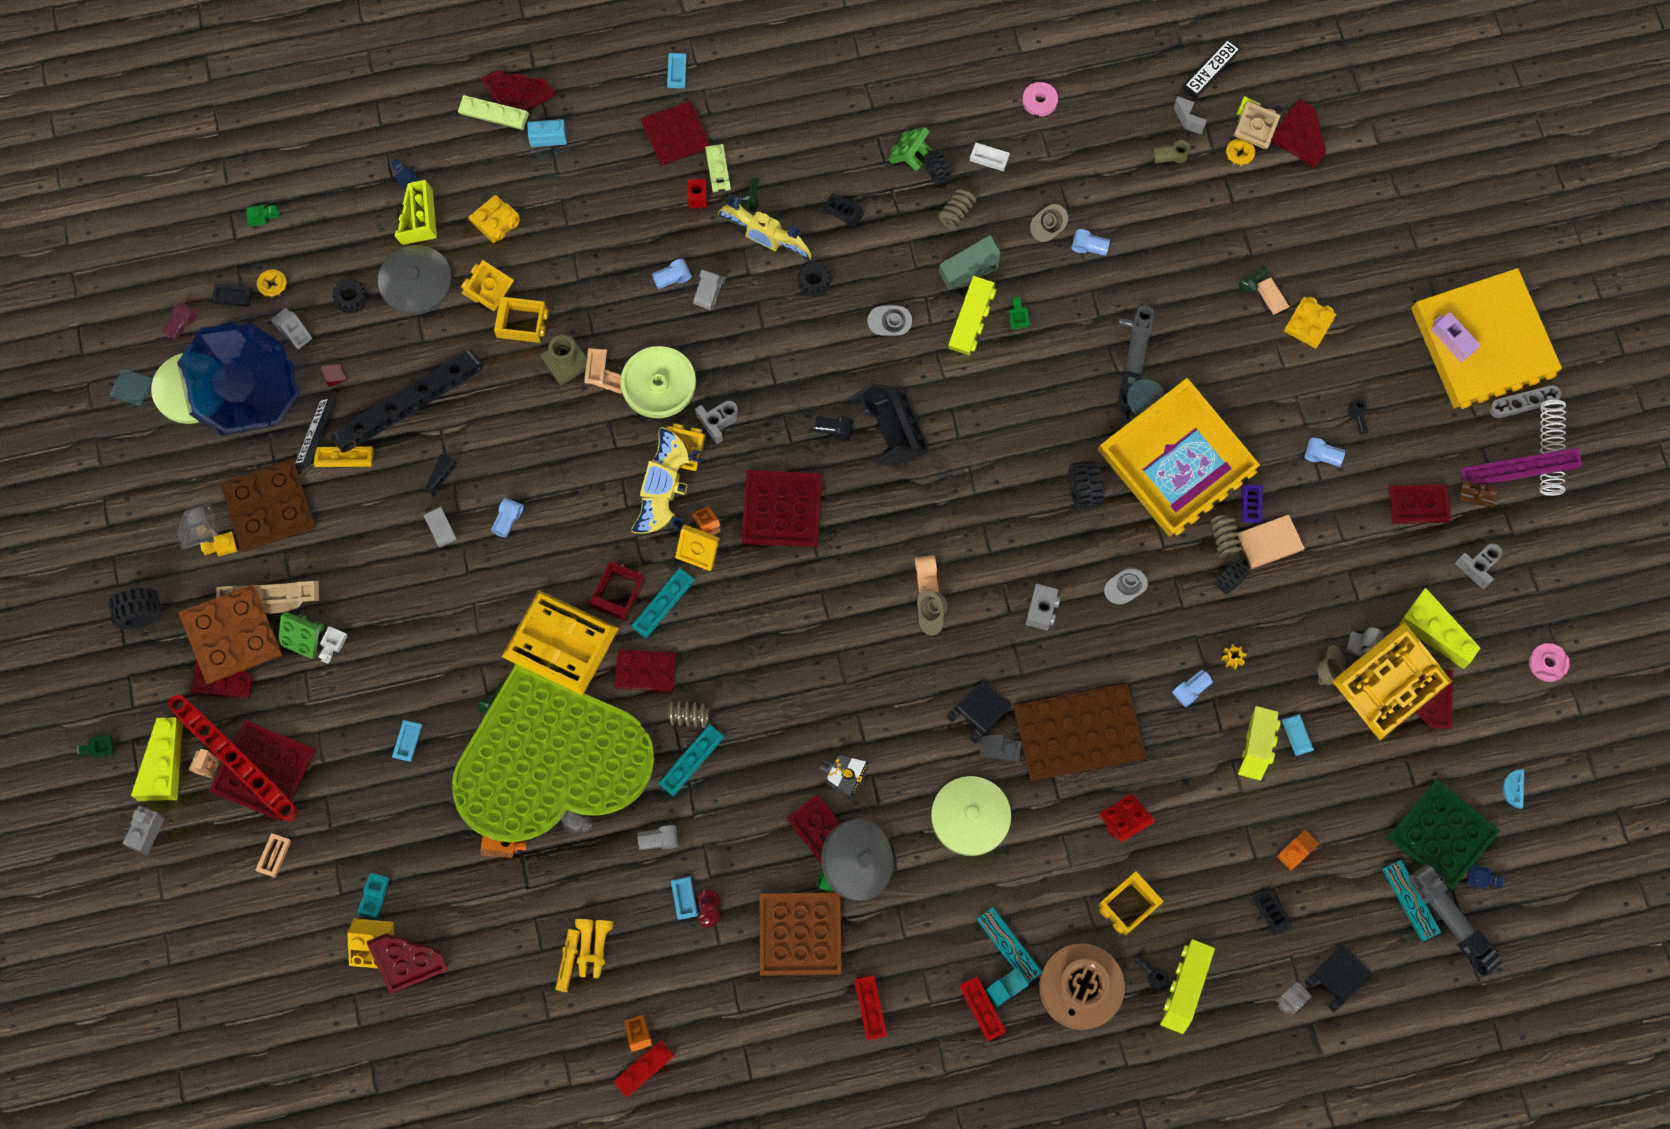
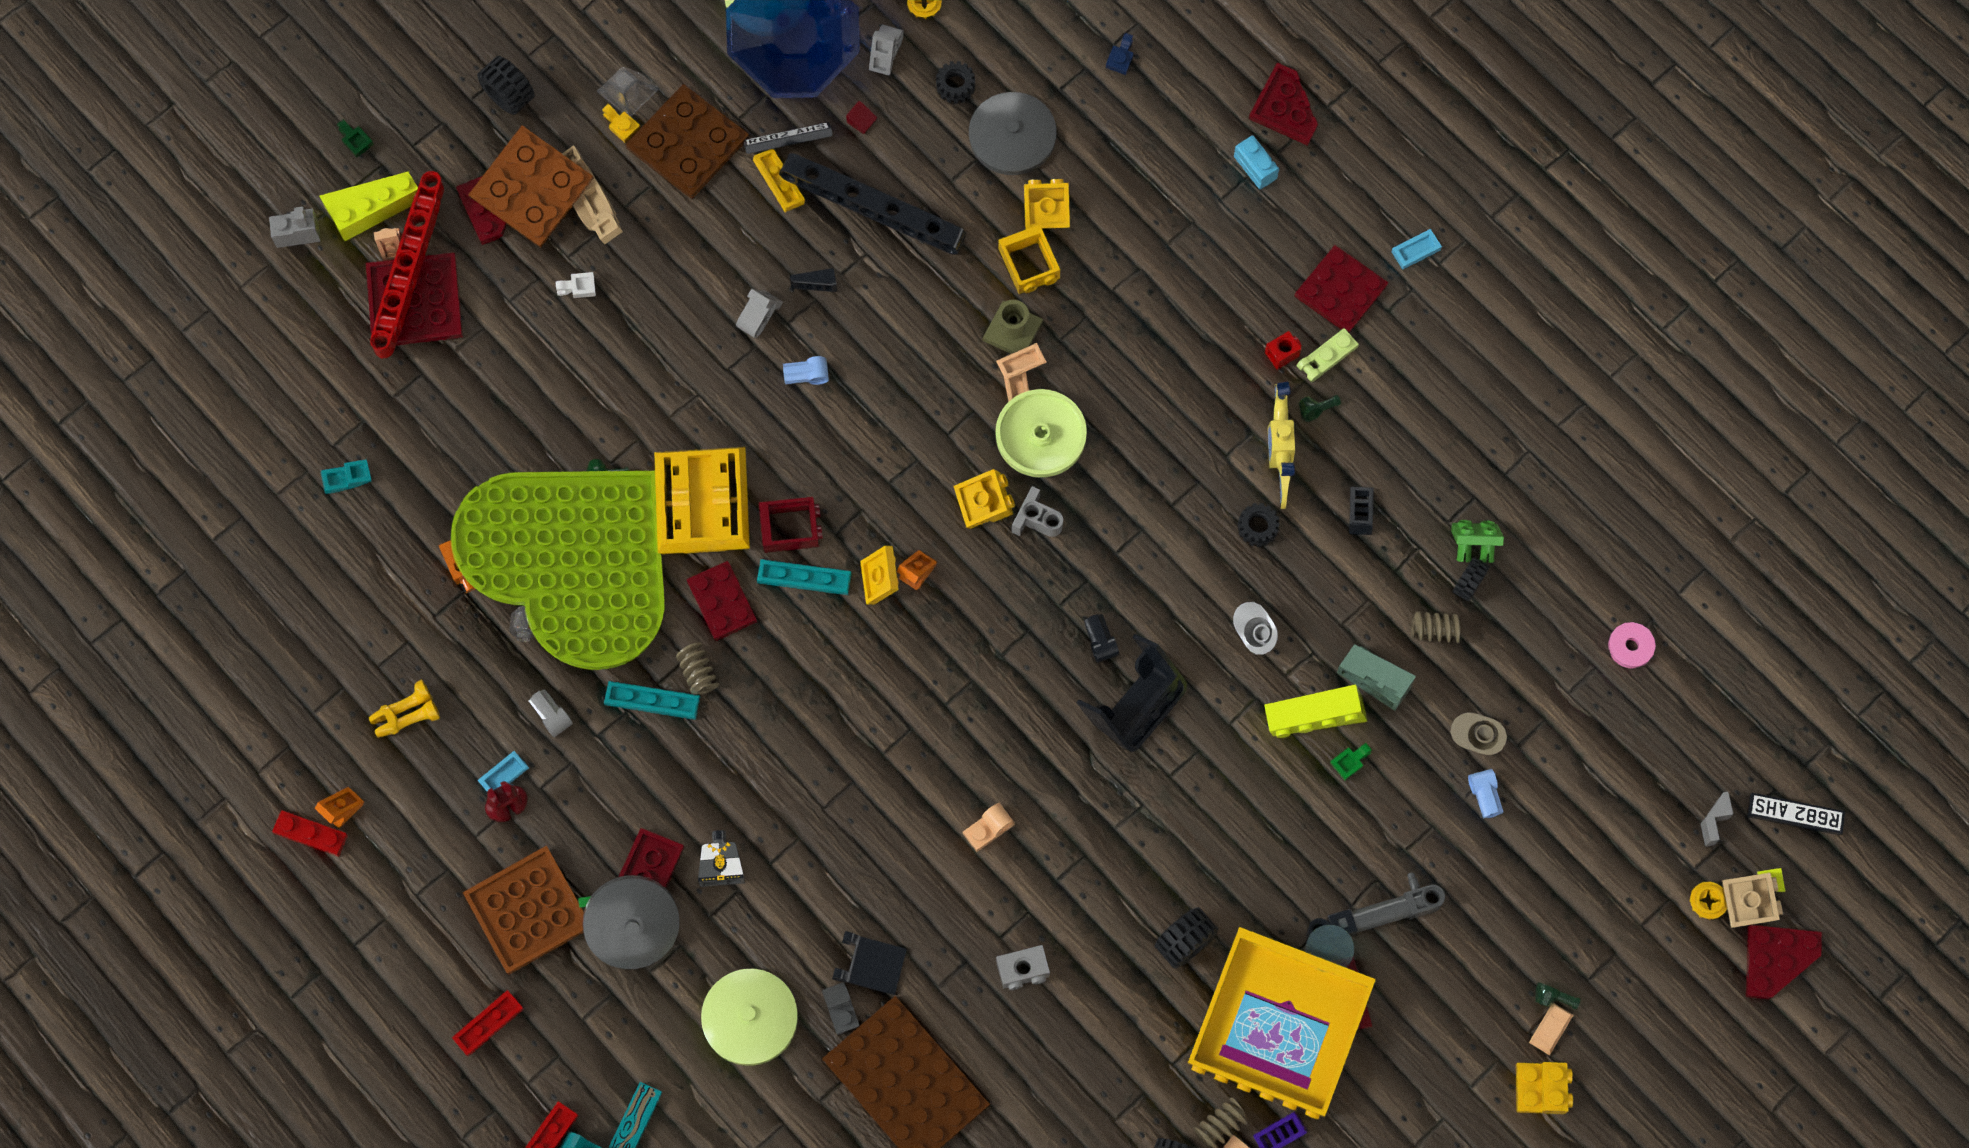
camera: 60 degrees right, 0 degrees up
light nougat tile [255,833,291,878] -> none
bright green plate [278,611,325,659] -> none
yellow slope [347,918,394,968] -> none
dark red plate [367,933,448,994] -> none
medium azure tile [392,720,422,762] -> none
neon yellow wedge [395,180,437,245] -> none
yellowish green plate [458,95,529,130] -> none
yellow plate [468,194,520,244] -> none
yellow pin [555,929,581,992] -> none
torso [632,427,704,534] -> none
light blue piece [652,259,692,289] -> none
light grey tile [693,270,726,311] -> none
dark red plate [741,470,822,548] -> none
dark tan piece [917,590,948,636] -> none
white tile [970,143,1010,172] -> none
light grey piece [1104,567,1148,604] -> none
olive piece [1153,140,1190,163] -> none

